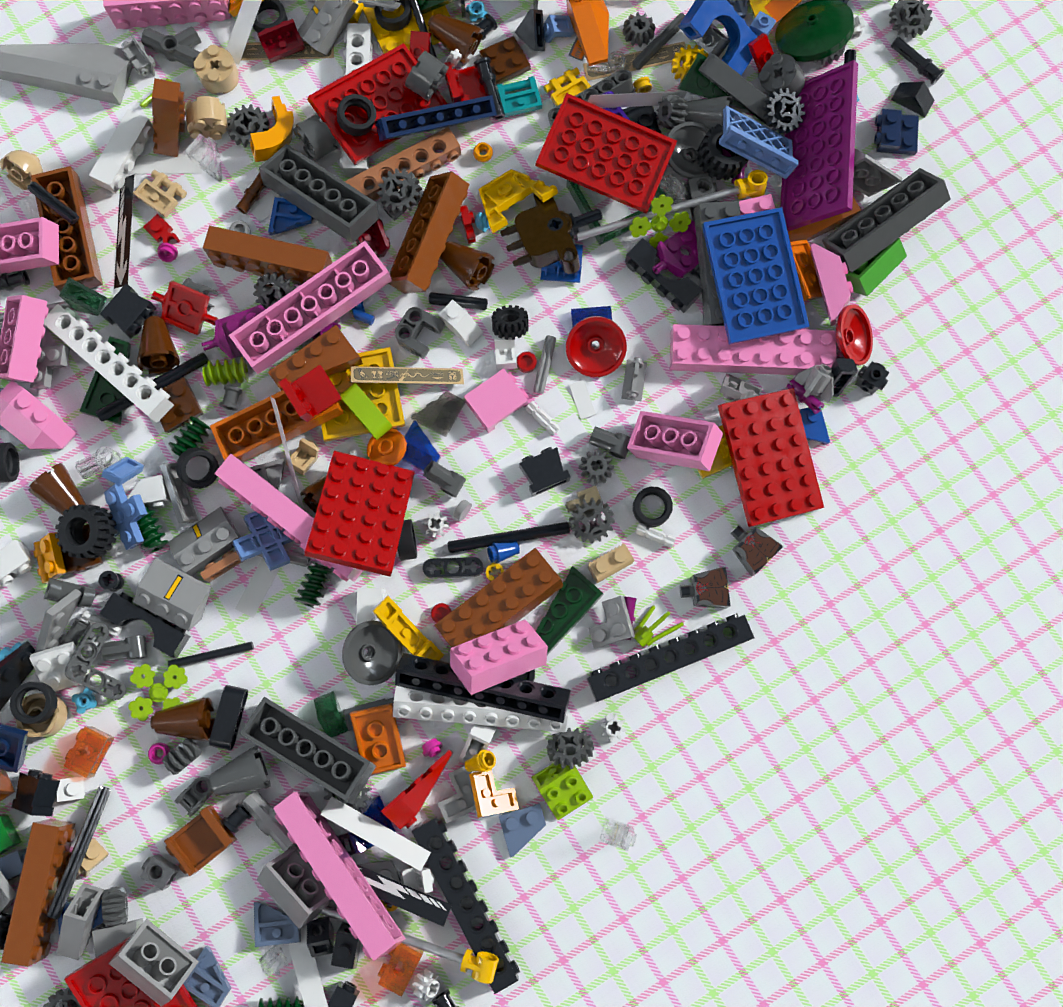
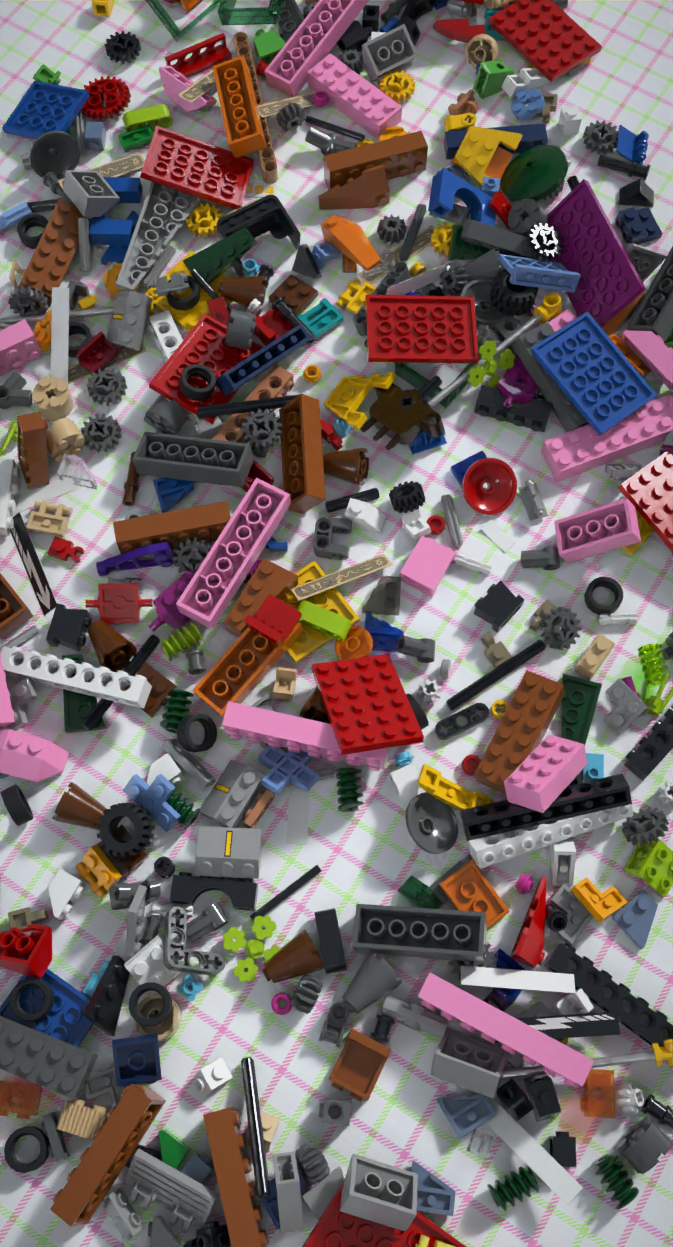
camera: 20 degrees left, 10 degrees down
black hips [11,769,60,817] -> none
clear green slope [59,277,107,316] -> none
clear orange brick [64,726,115,778] -> none
clear piece [75,446,122,479] -> none
medium blue tile [101,457,144,486] -> none
dark pink plate [157,243,178,262] -> none
light orange arch [250,96,294,162] -> none
white sticker [270,396,304,509] -> none
yellow cone [465,750,496,772] -> none
blue cone [487,542,520,563] -> none
dark grey gear [579,449,614,485] -> none
none -> dark grey gear [87,367,127,406]
none -> dark purple plate [96,542,177,577]
none -> black axle [197,394,300,418]
none -> medium azure plate [394,751,414,768]
none -> dark tan plate [481,632,512,668]
none -> black cone [545,904,568,931]
none -> medium azure plate [582,753,604,782]
none -> blue hinge [616,125,649,165]
none -> clear neon green piece [637,643,671,687]

